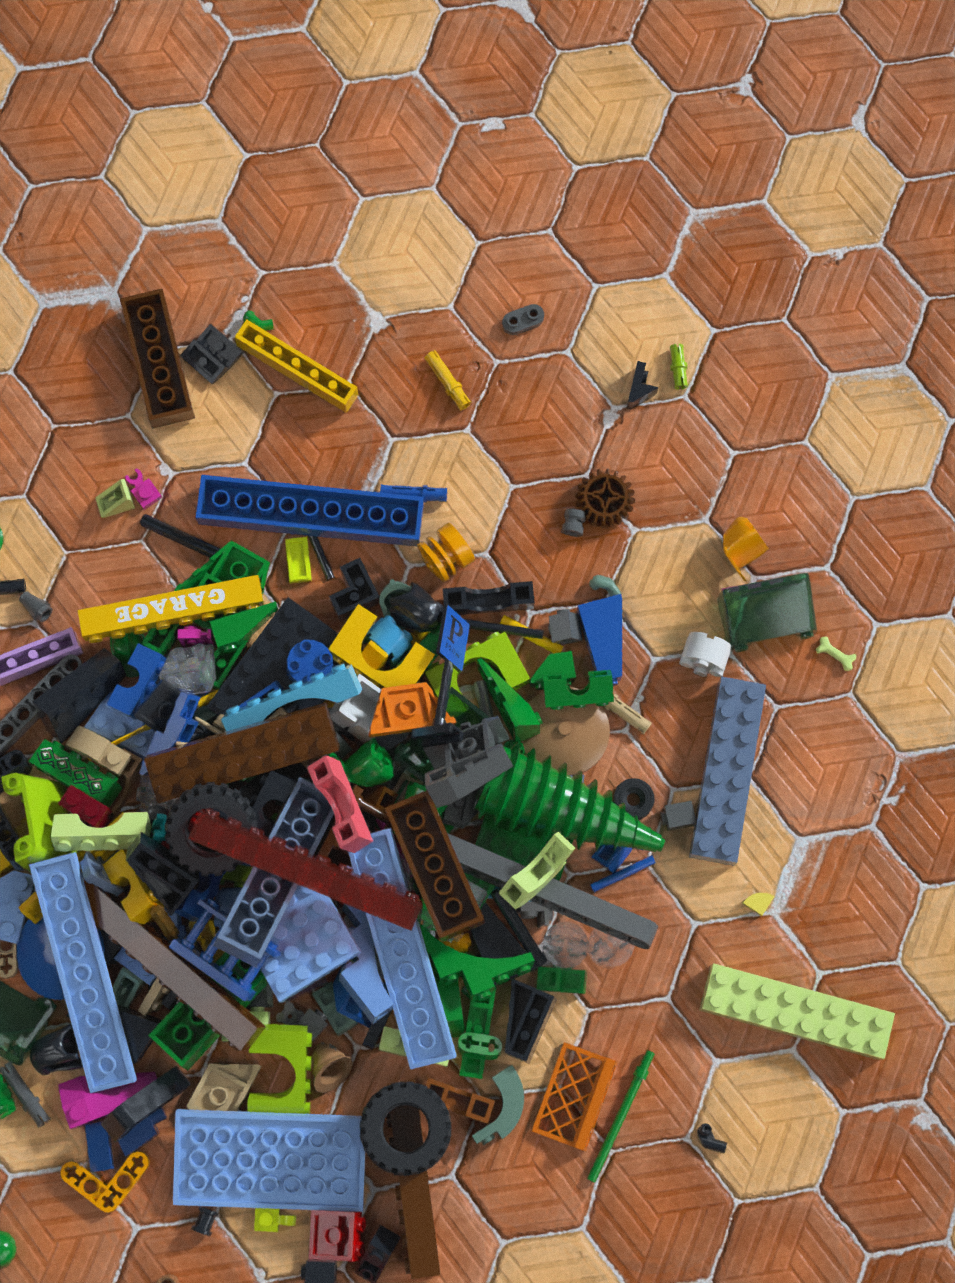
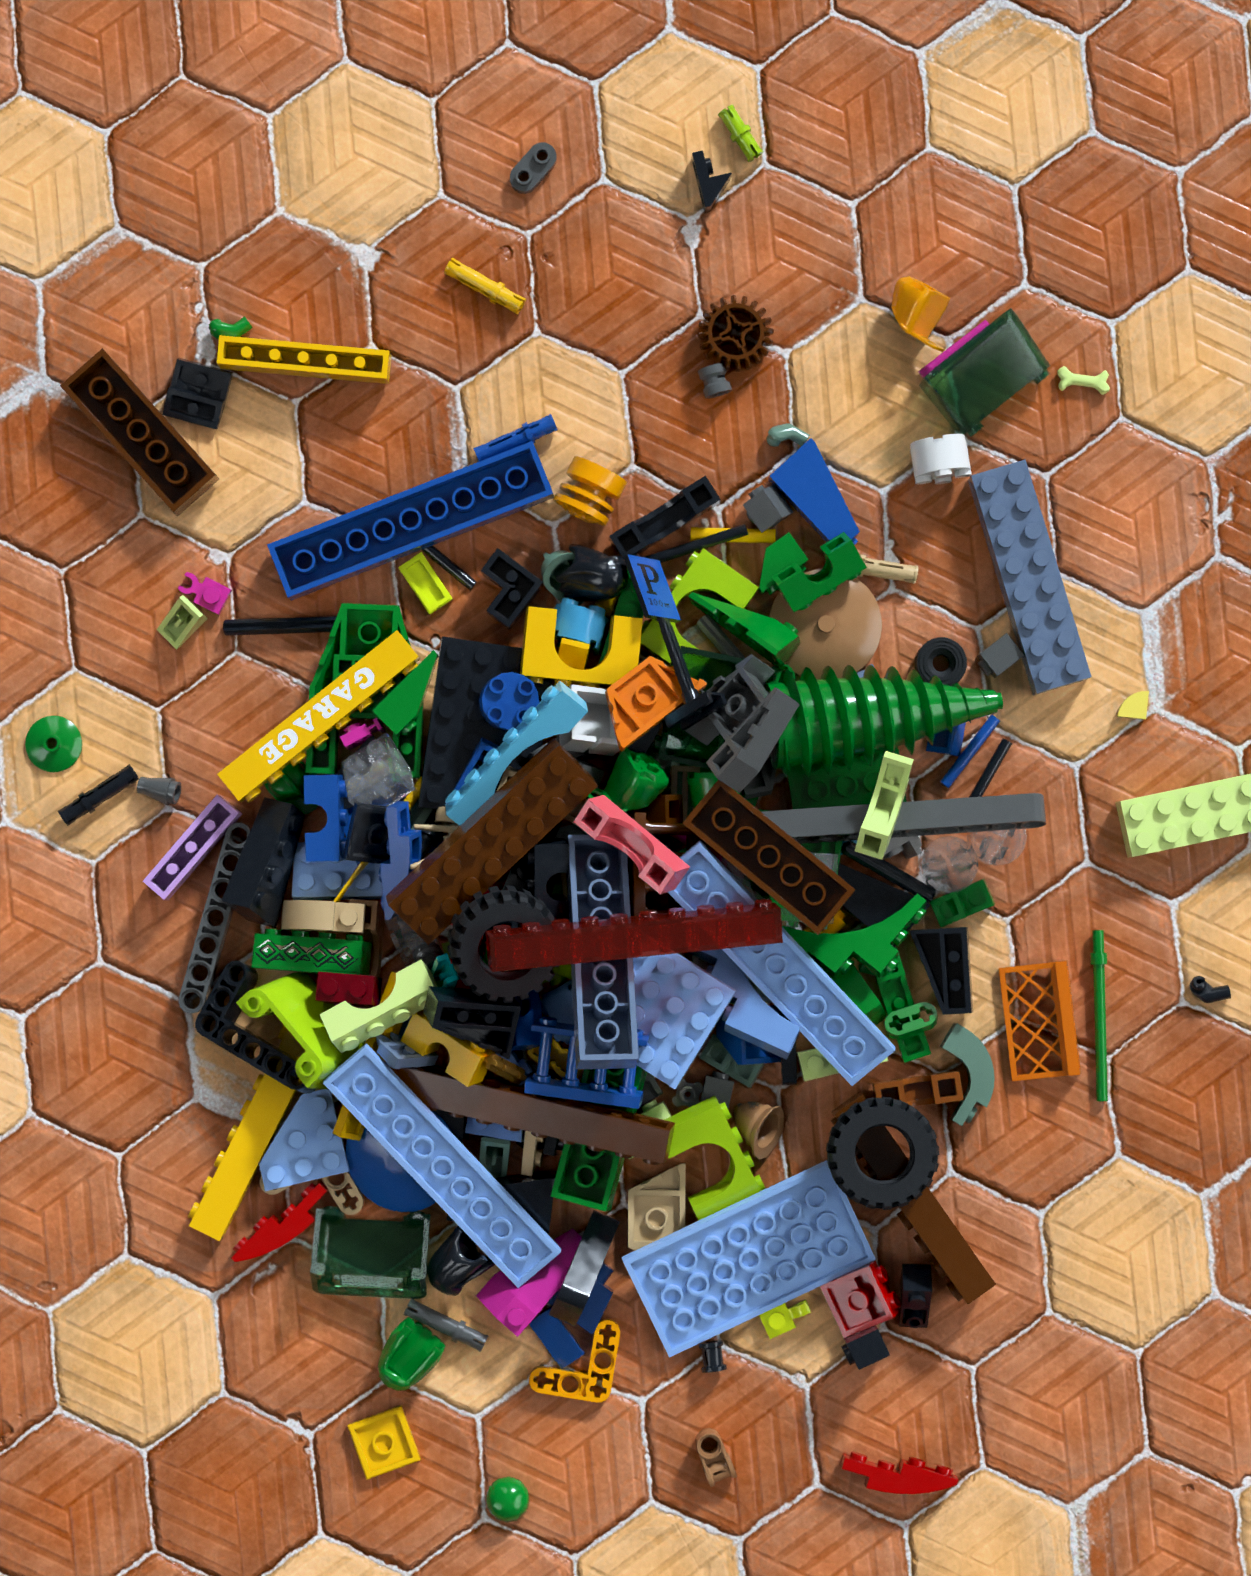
camera: 25 degrees left, 10 degrees up
none -> black bar [969,738,1012,797]

